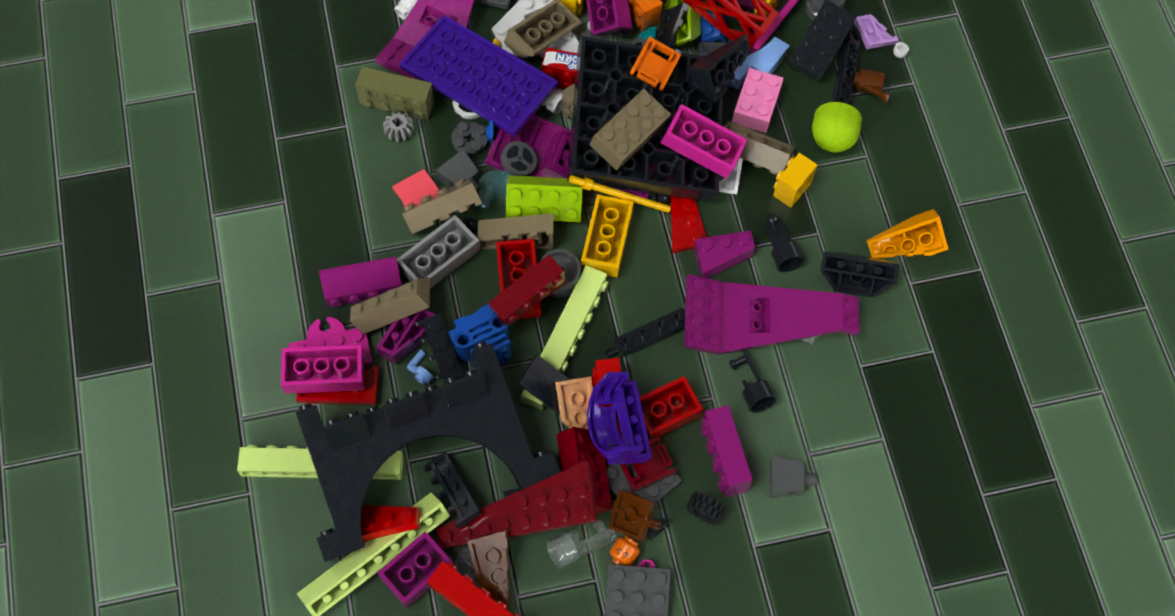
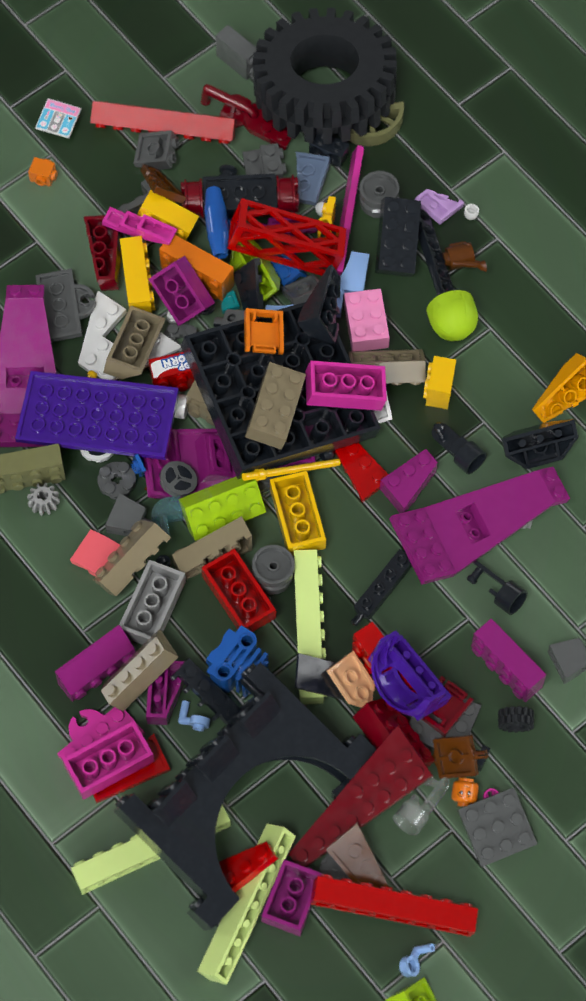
camera: 25 degrees left, 0 degrees up
black hinge [423,451,482,529] -> none
dark red wedge [488,254,566,326] -> none
red brick [639,376,703,440] -> none

